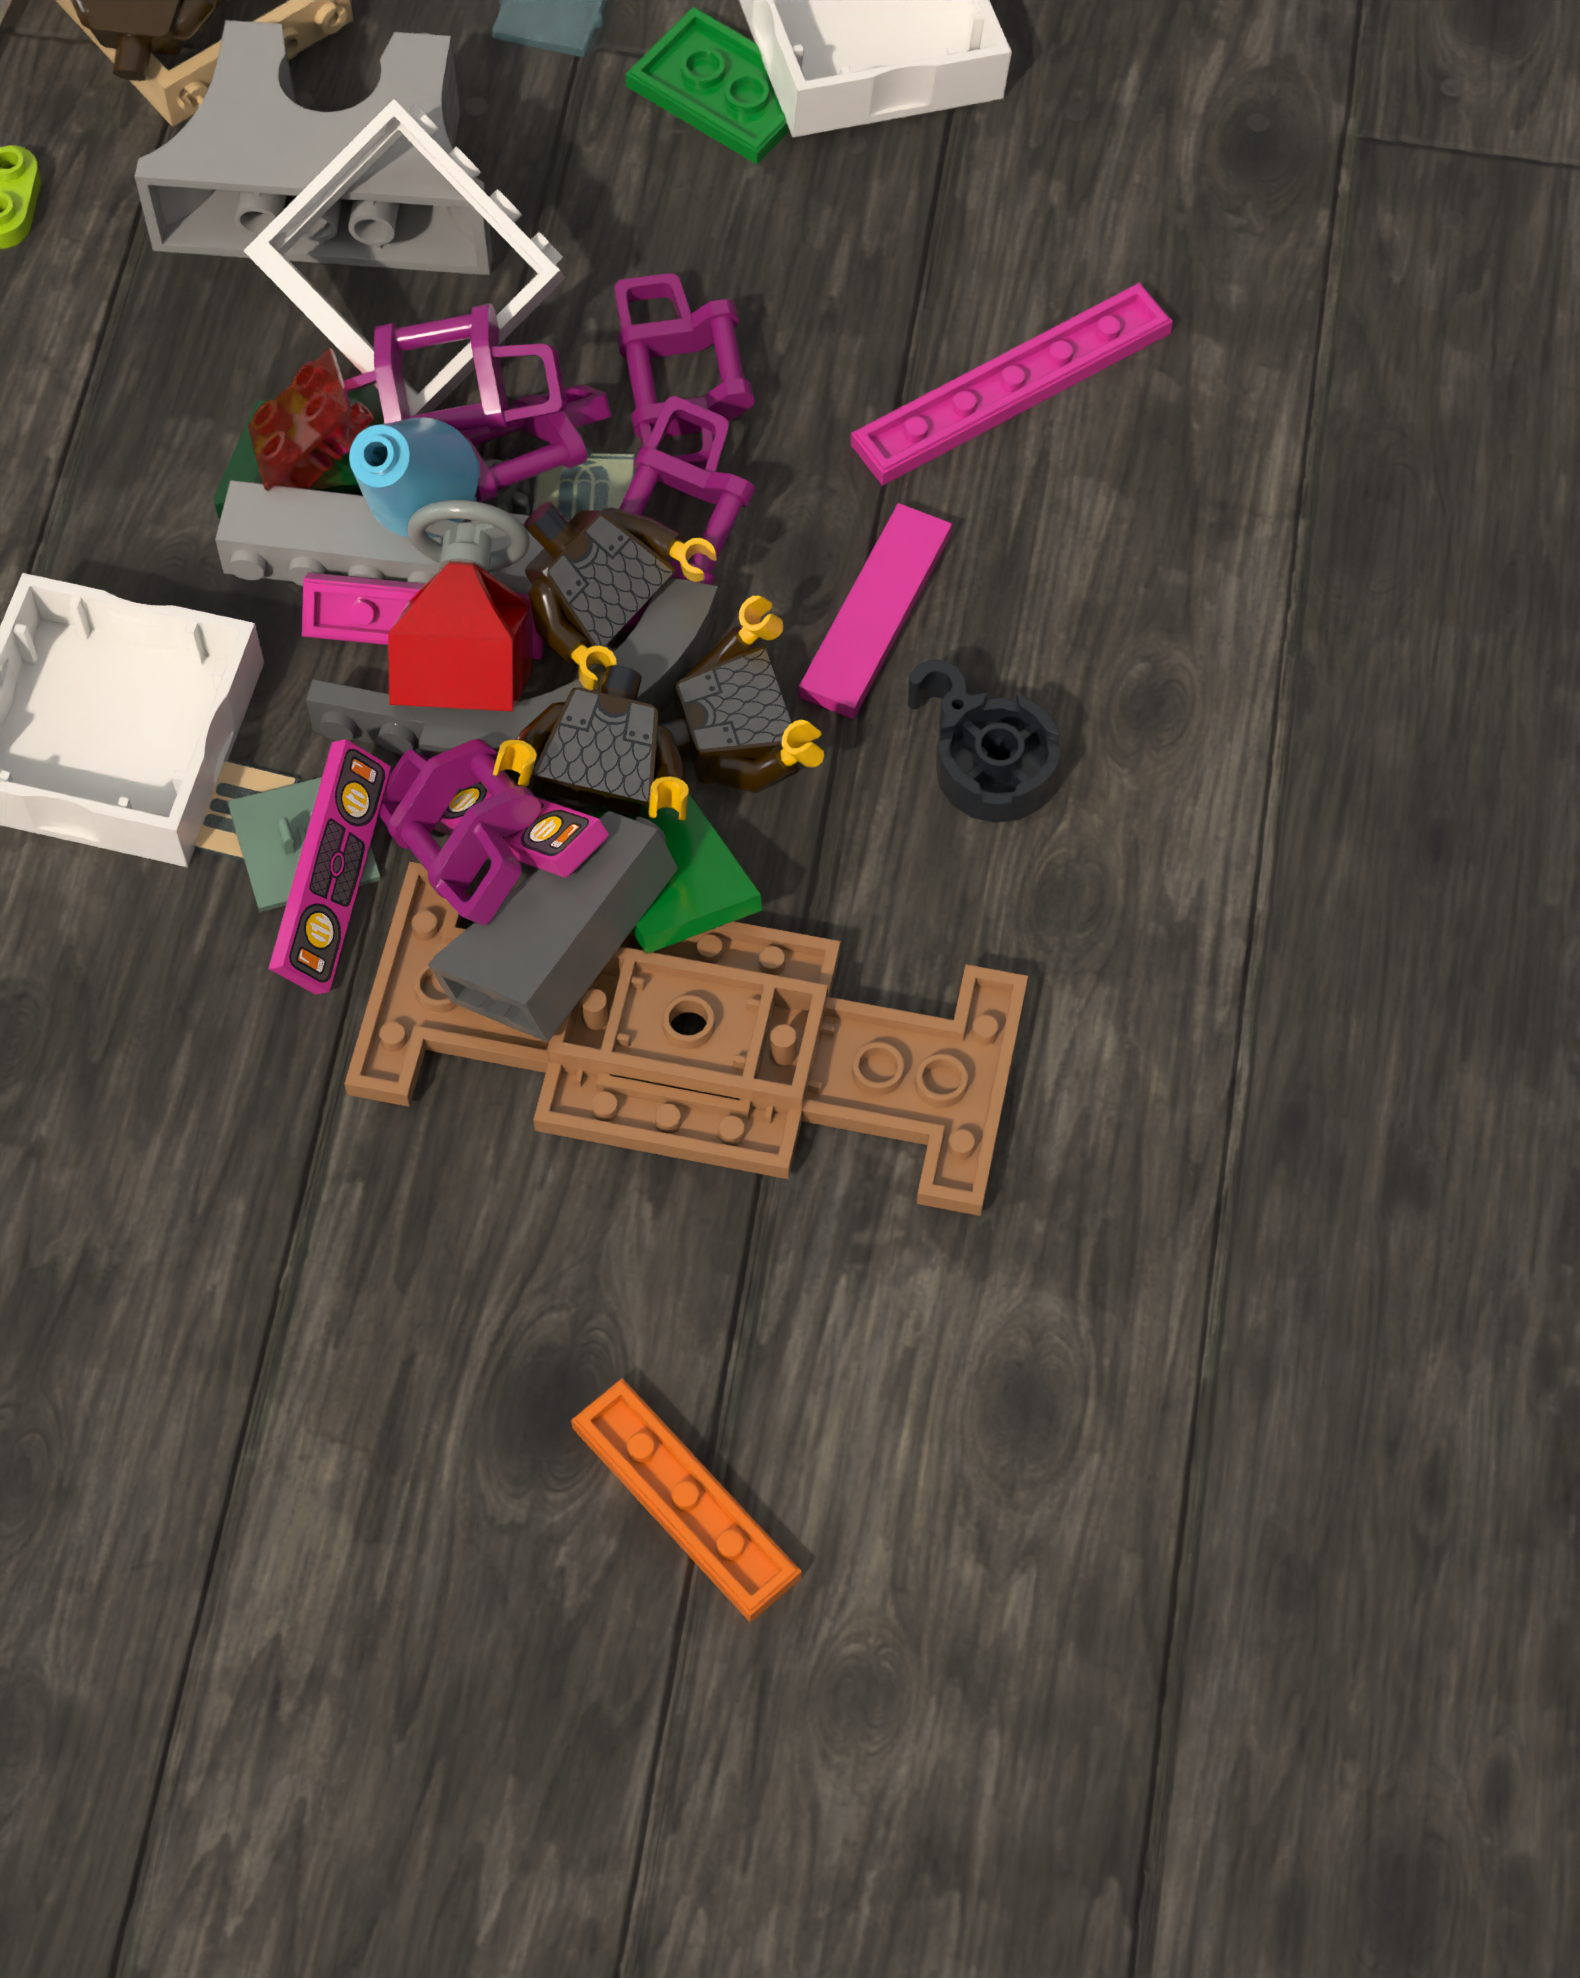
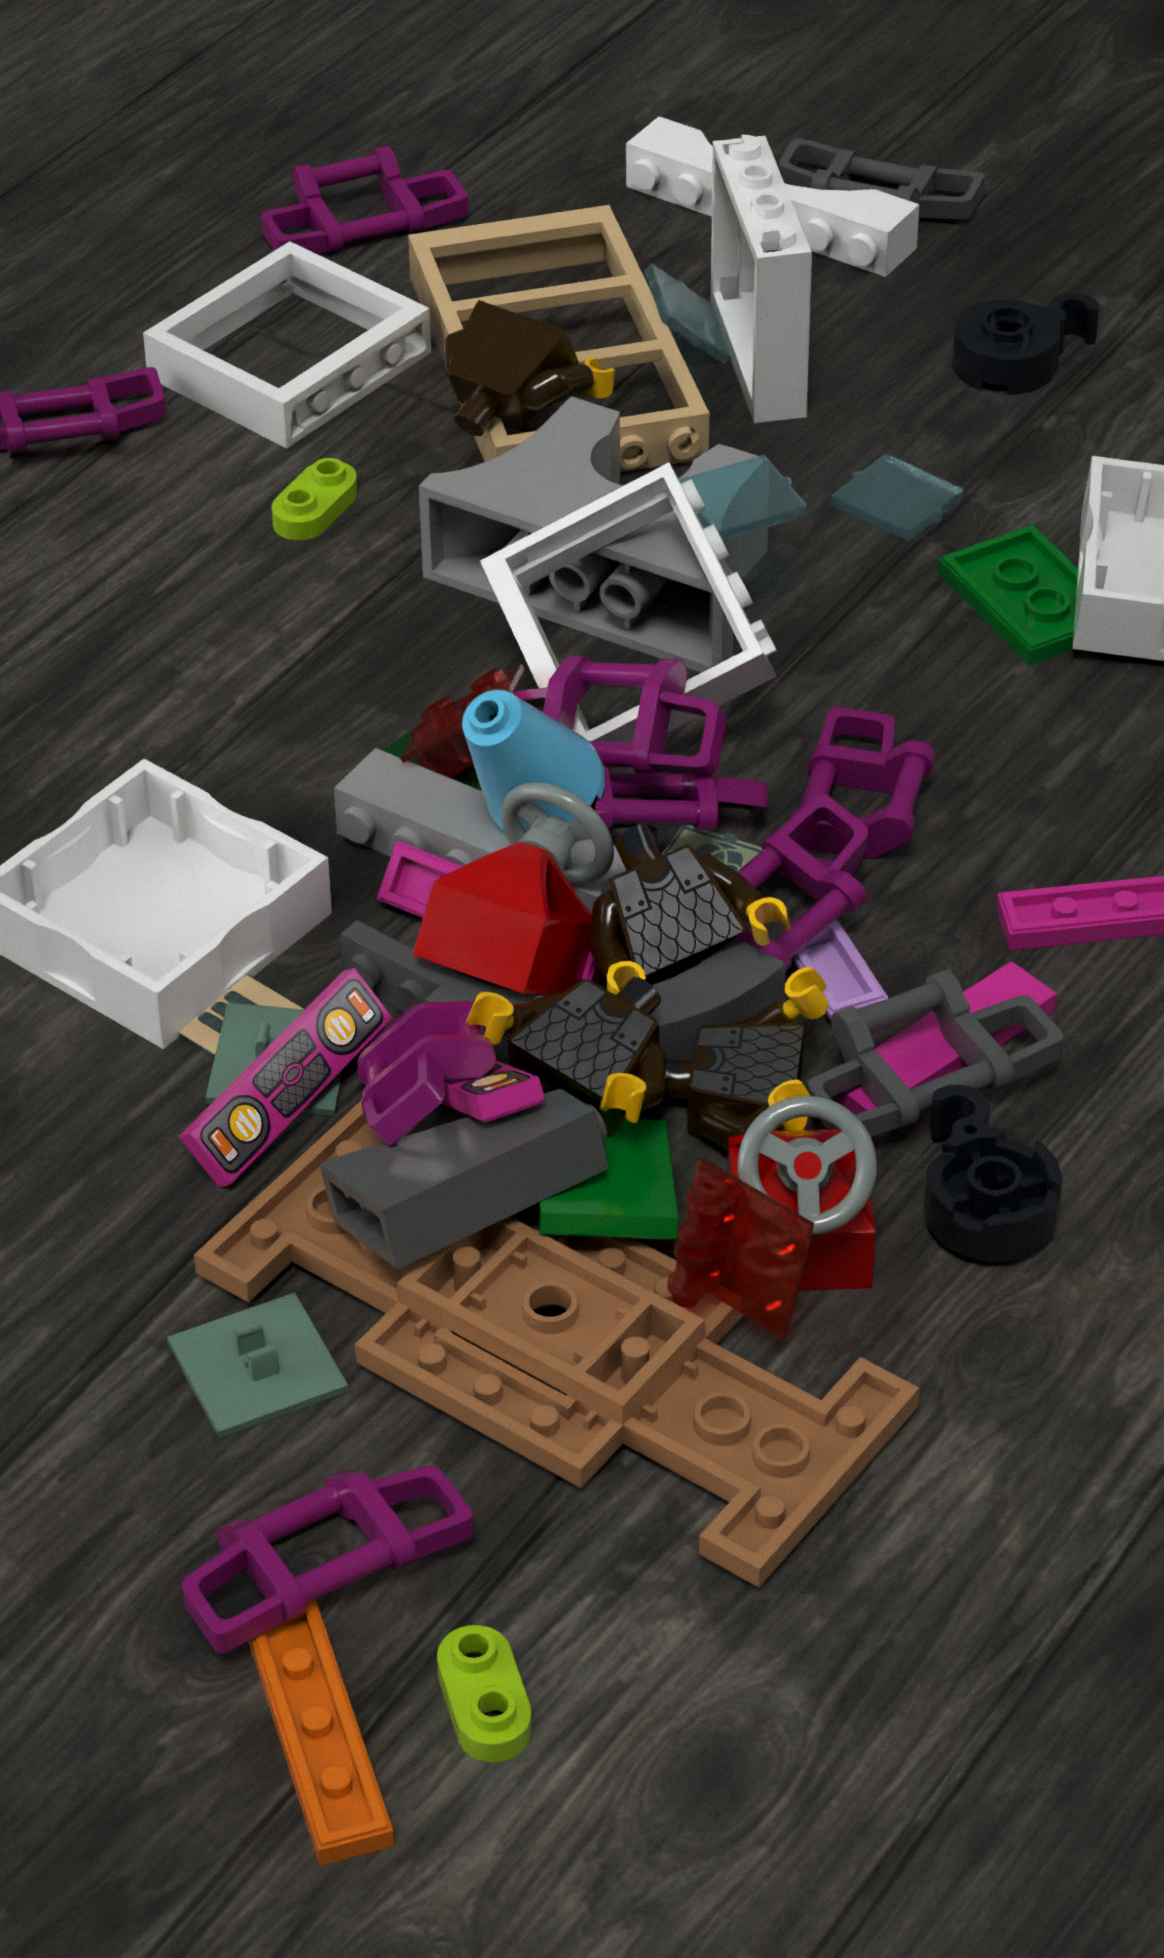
camera: 25 degrees right, 20 degrees down
none -> sand green piece [167,1292,349,1439]
none -> magenta bar [182,1466,473,1653]
none -> lime plate [437,1625,532,1763]
none -> clear red hinge [667,1158,815,1339]
none -> clear light blue piece [679,455,808,540]
none -> piece [728,1096,877,1293]
none -> lavender tile [791,919,888,1020]
none -> dark grey bar [807,969,1064,1137]

